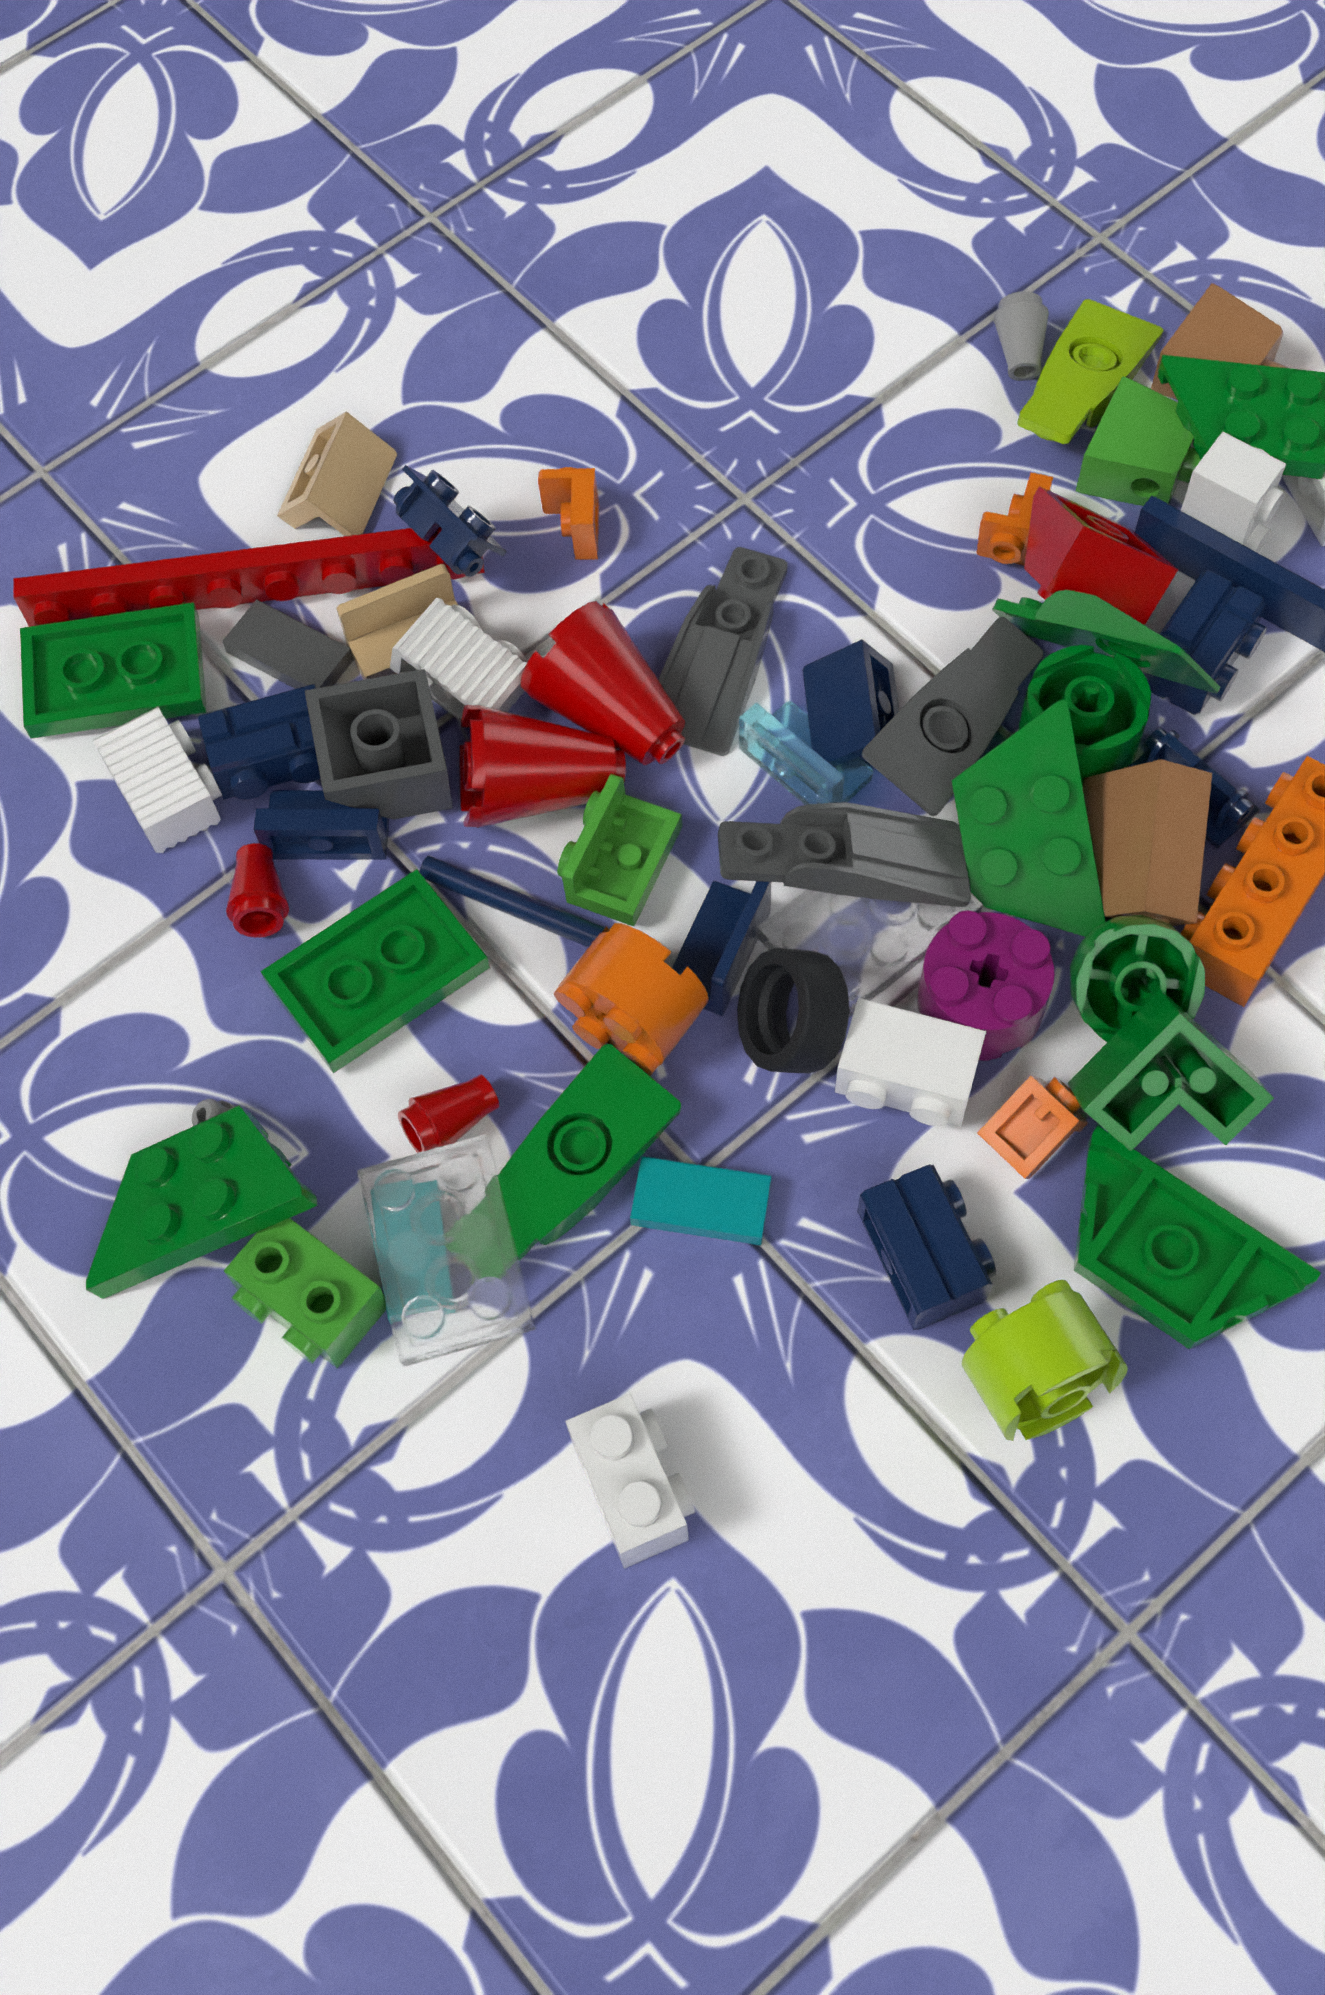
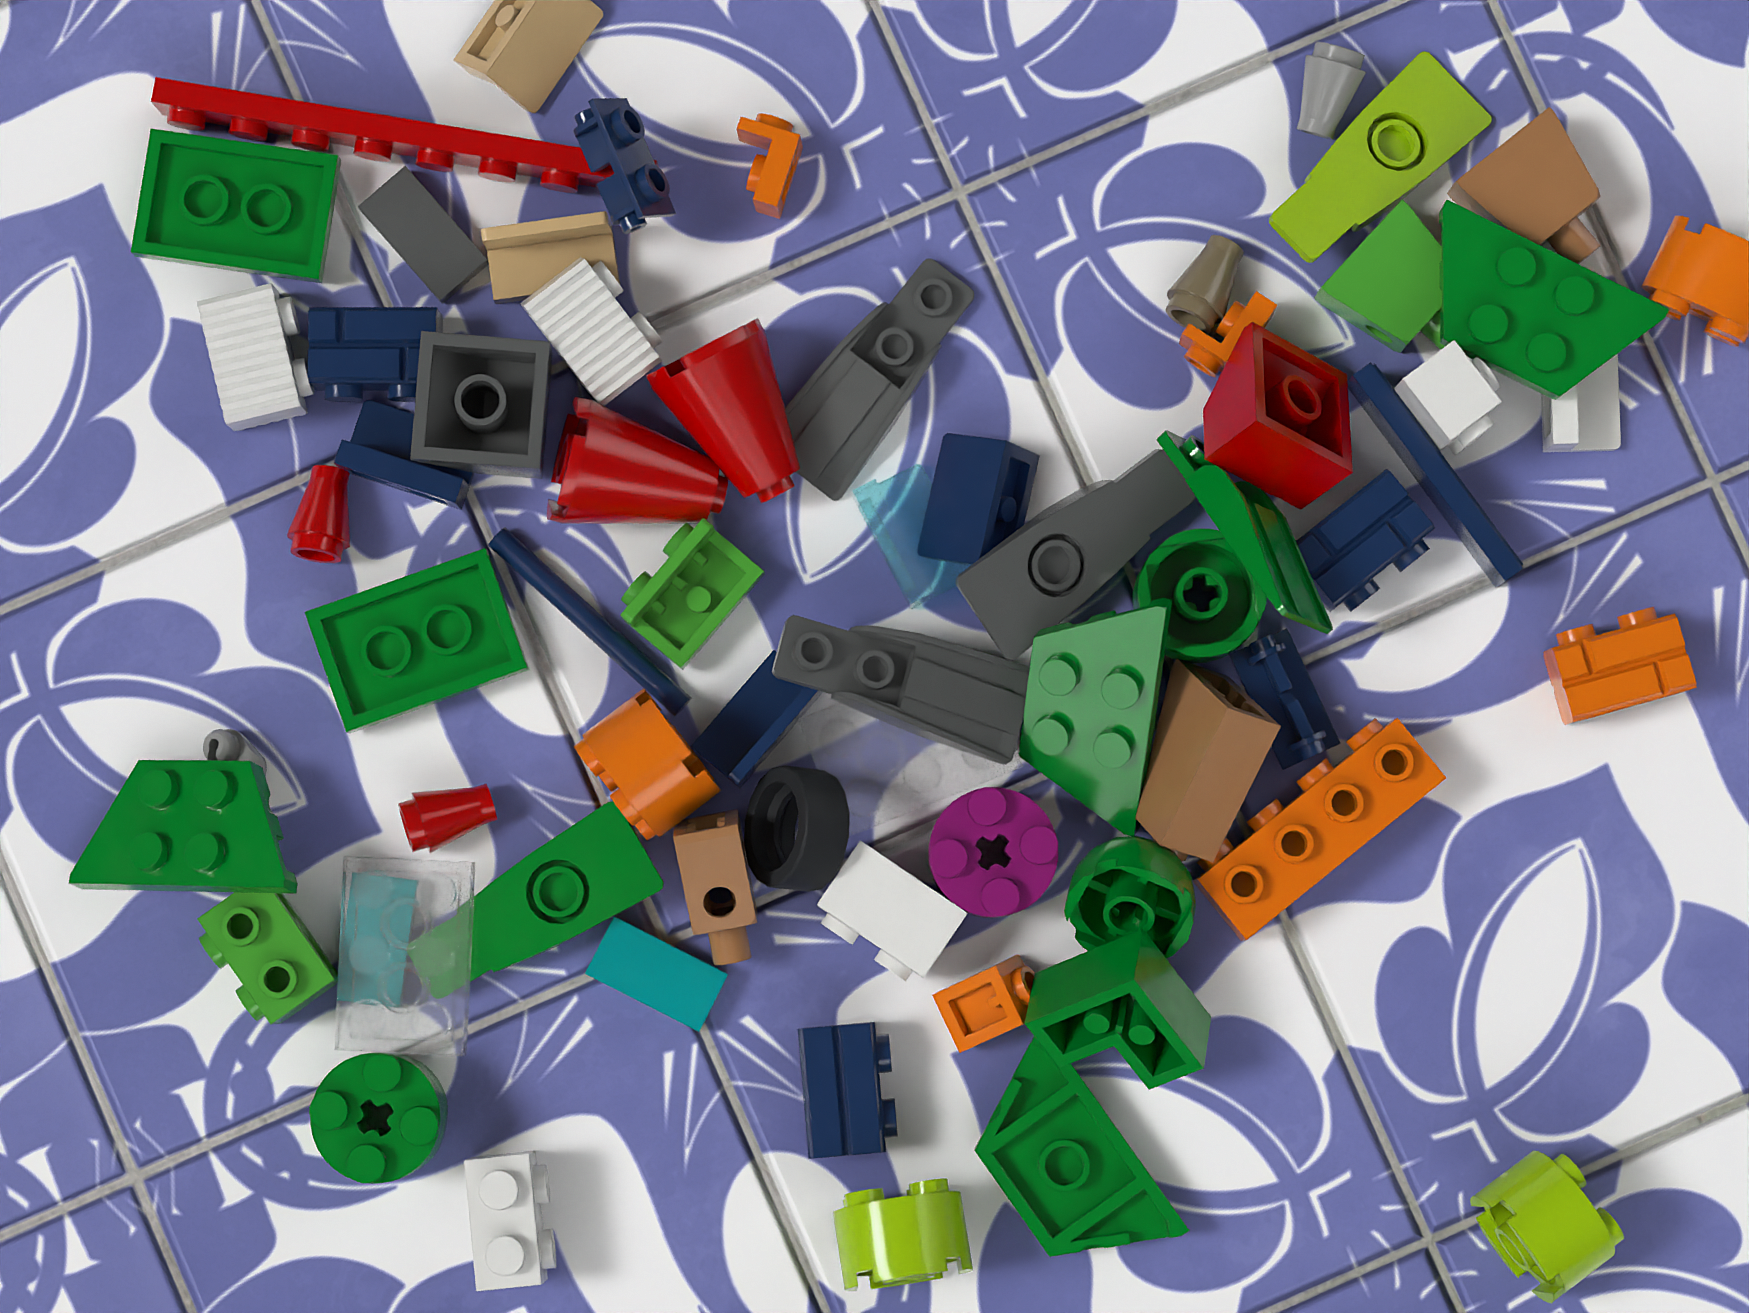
camera: 15 degrees right, 20 degrees up
none -> green brick [309,1051,448,1184]
none -> medium nougat torso [673,809,757,965]
none -> dark tan cone [1165,235,1244,334]

